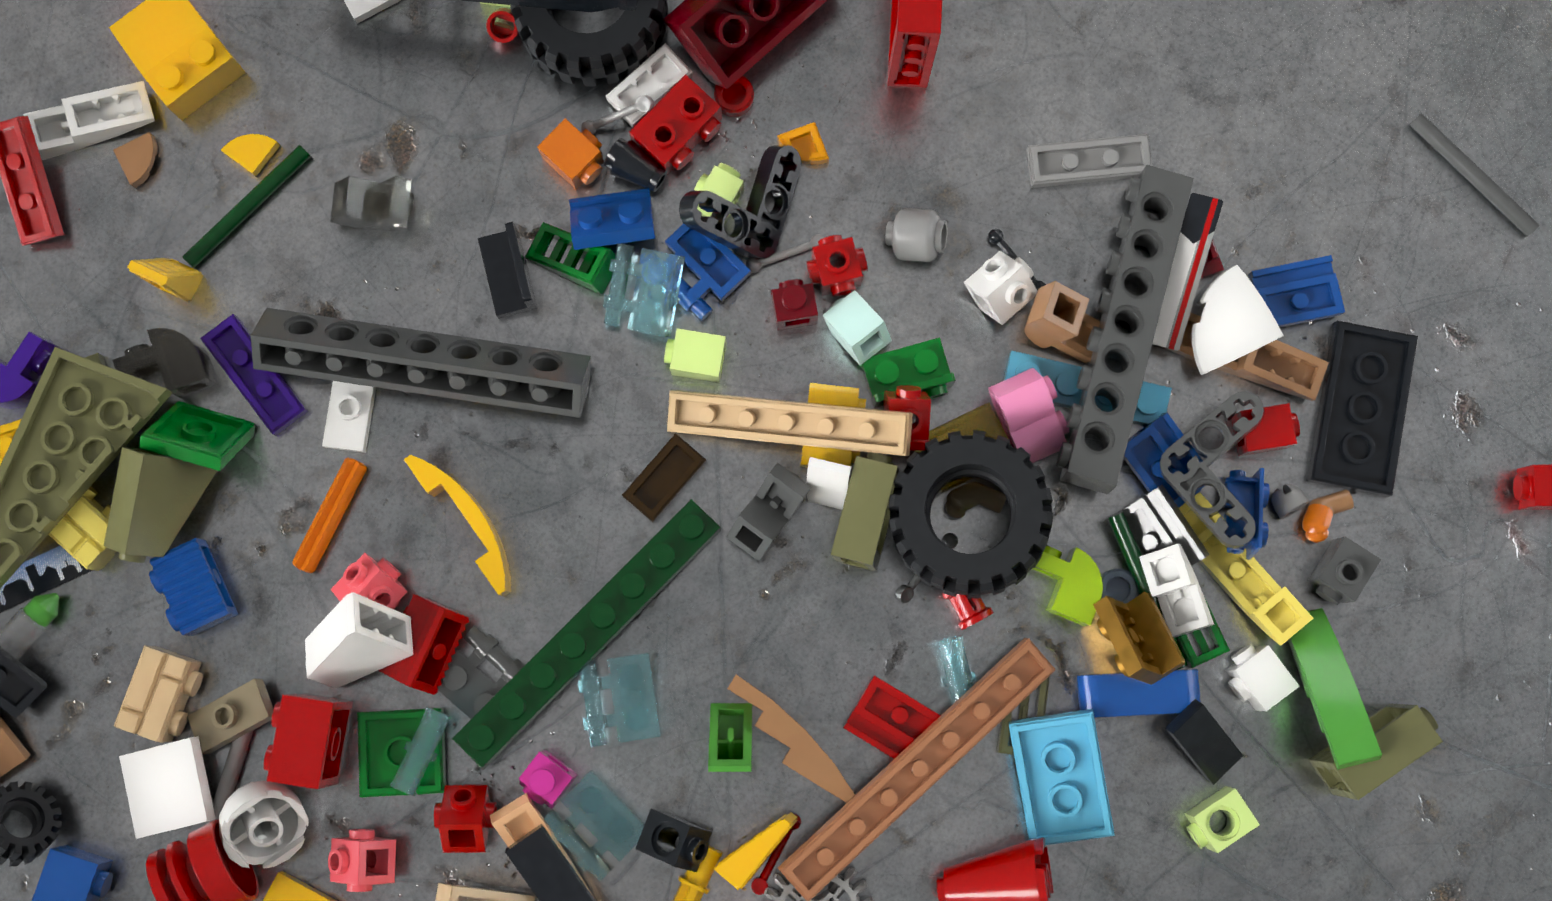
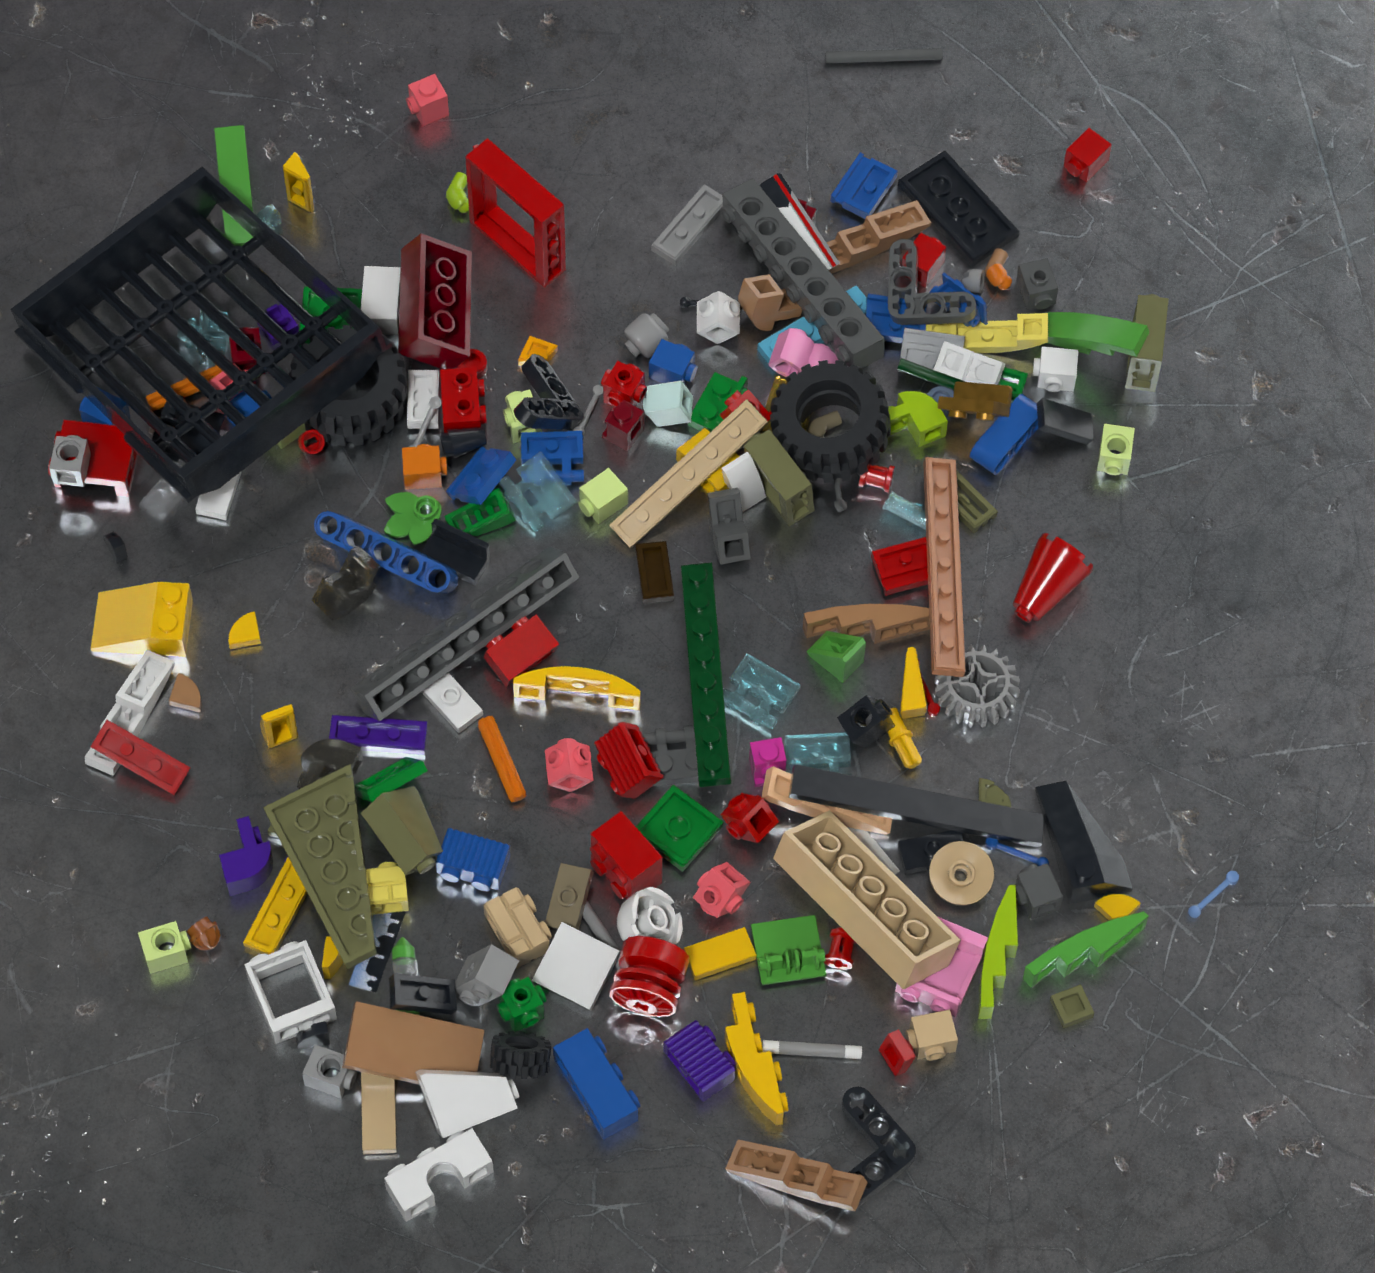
camera: 50 degrees left, 20 degrees down
dark green bar [182,144,311,268] -> none
white slope [305,592,414,689] -> none
clear light blue pin [390,706,452,796] -> none
medium azure tile [1009,709,1115,845] -> none
white brick [1192,265,1284,375] -> none
none -> blue beam [314,511,459,594]
none -> bright green plate [384,492,442,545]
none -> light grey brick [455,944,519,1006]
none -> red brick [483,614,559,688]
none -> green brick [496,976,547,1032]
none -> blue brick [649,339,698,385]

